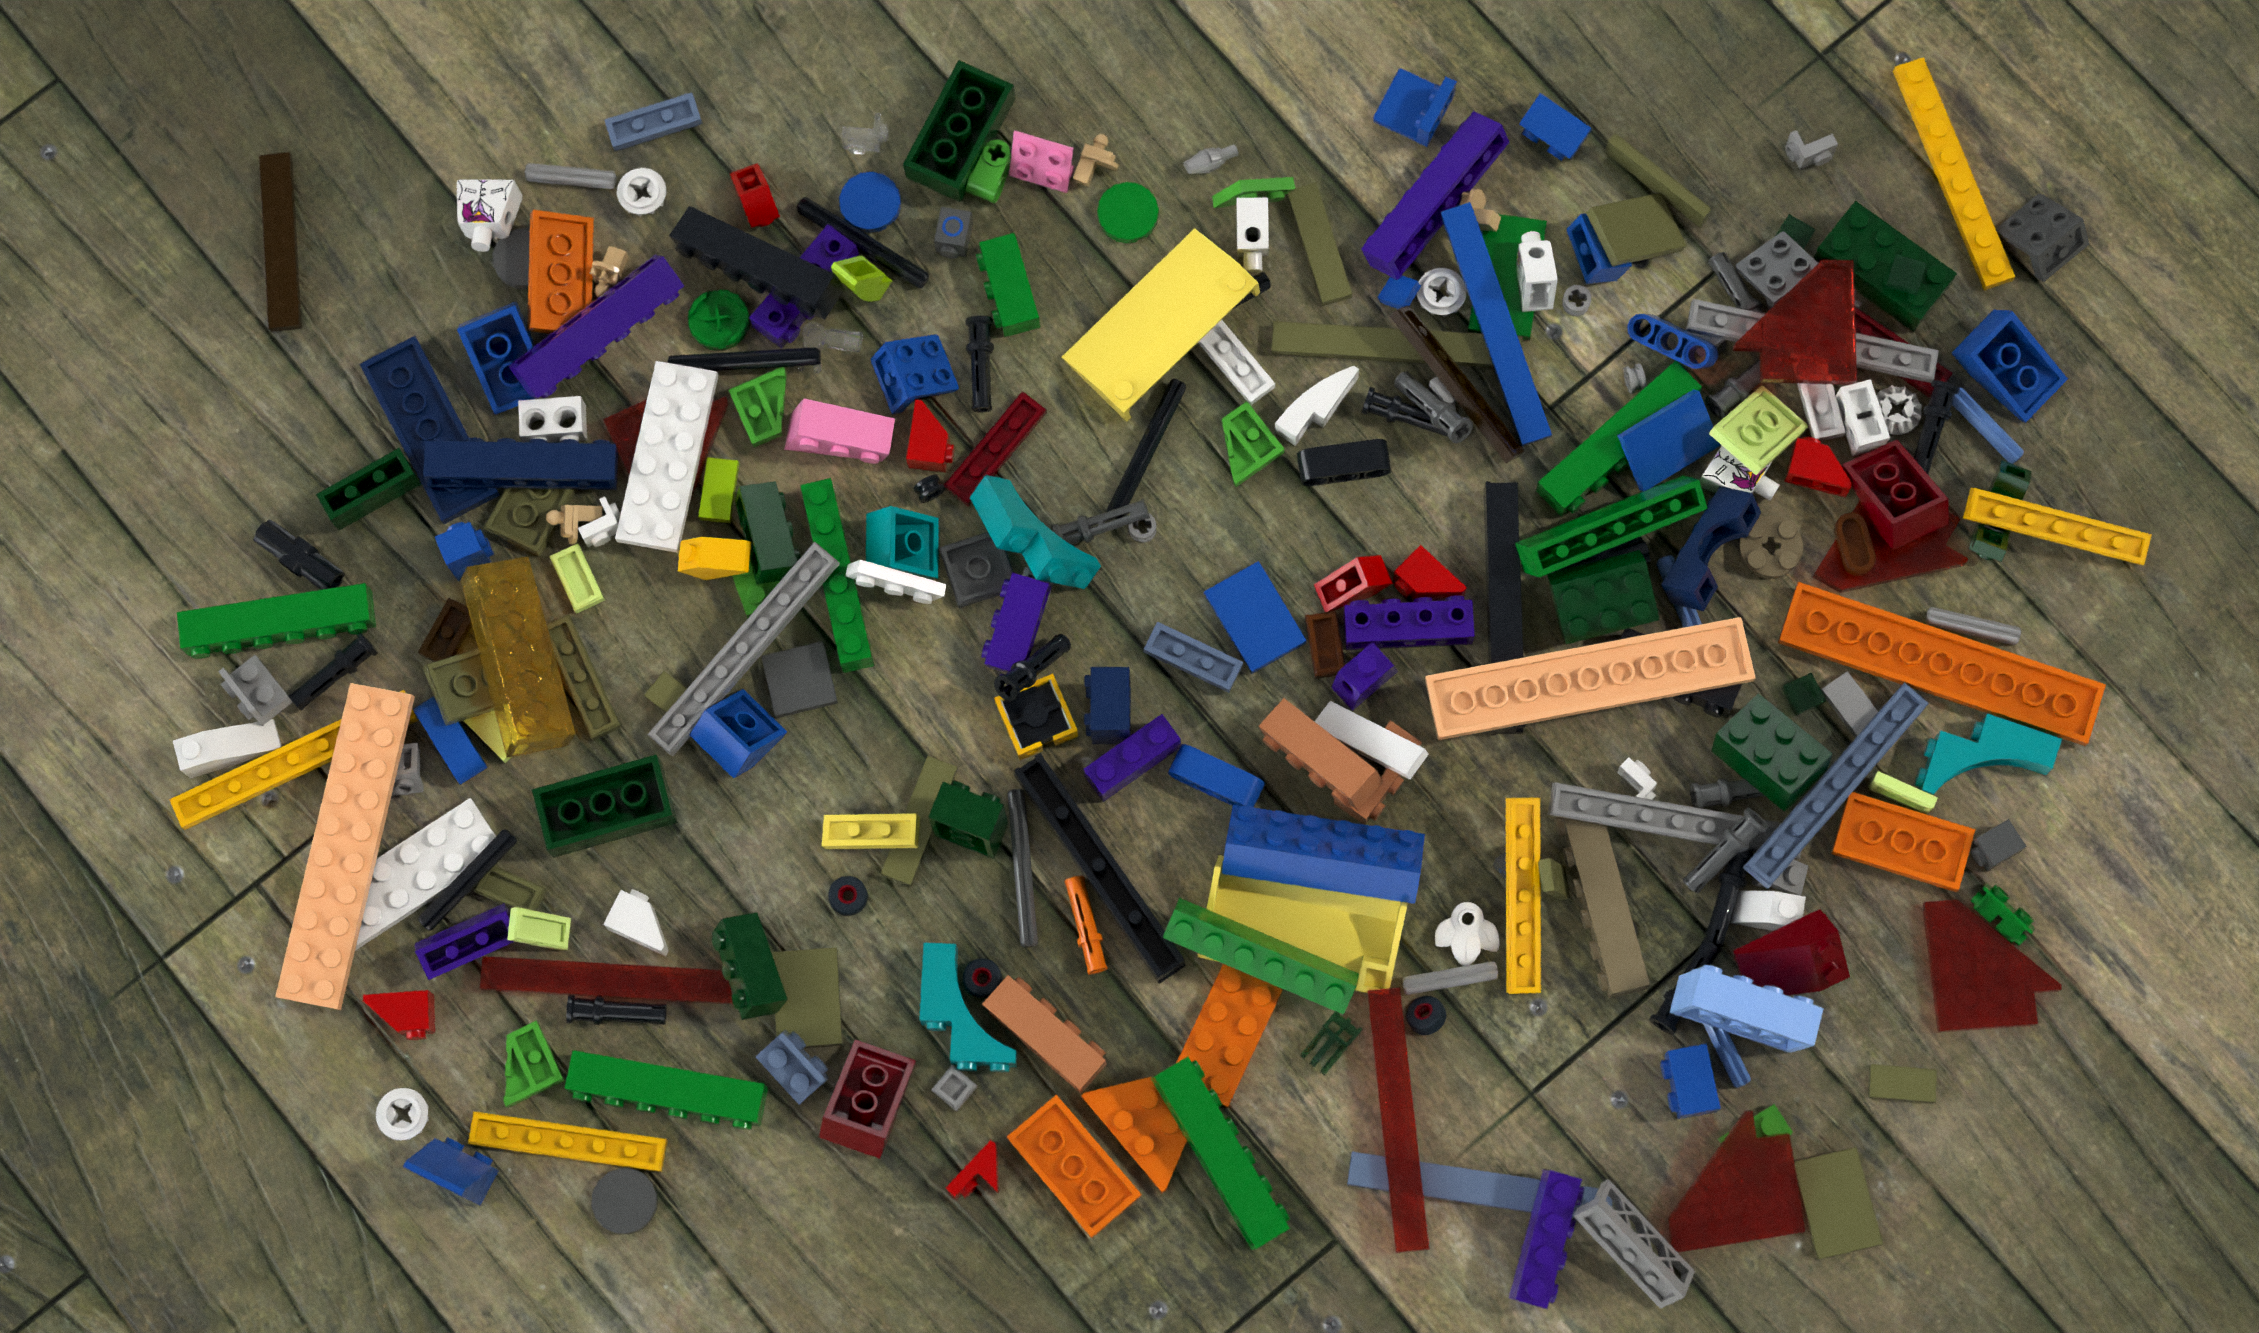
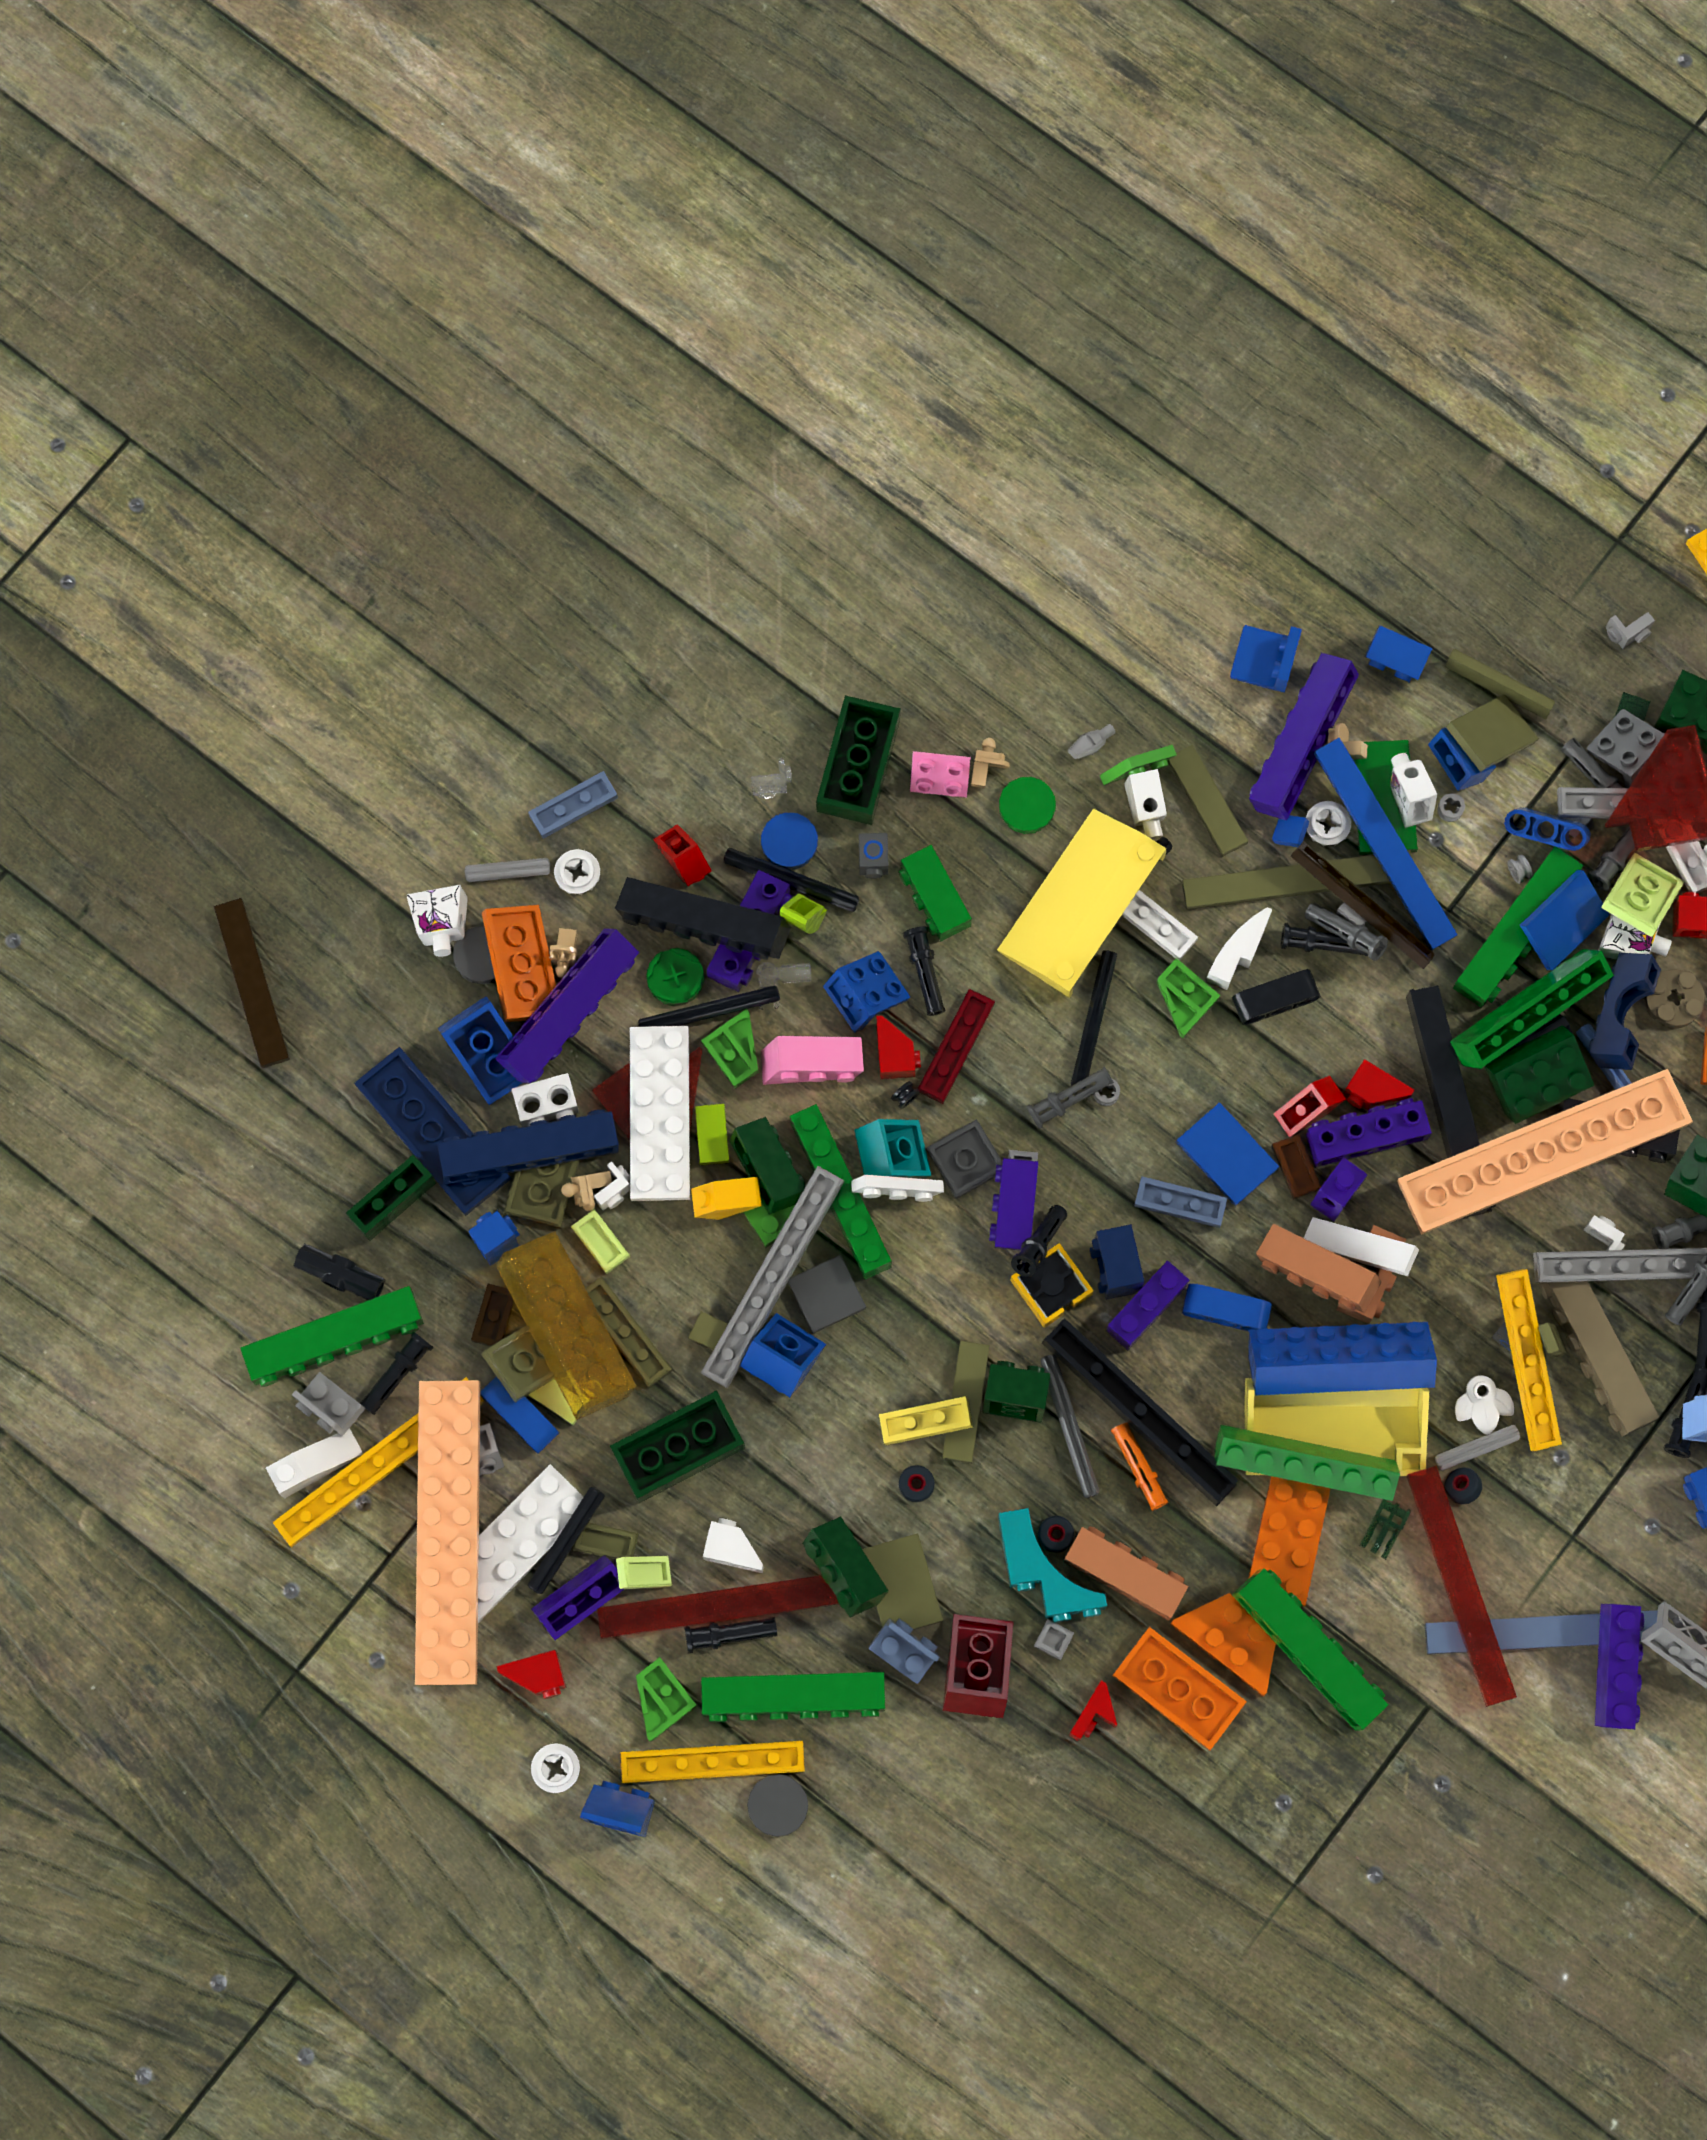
camera: 15 degrees left, 0 degrees up
bright green piece [966,139,1011,204] -> none
teal arch [970,475,1101,589] -> none

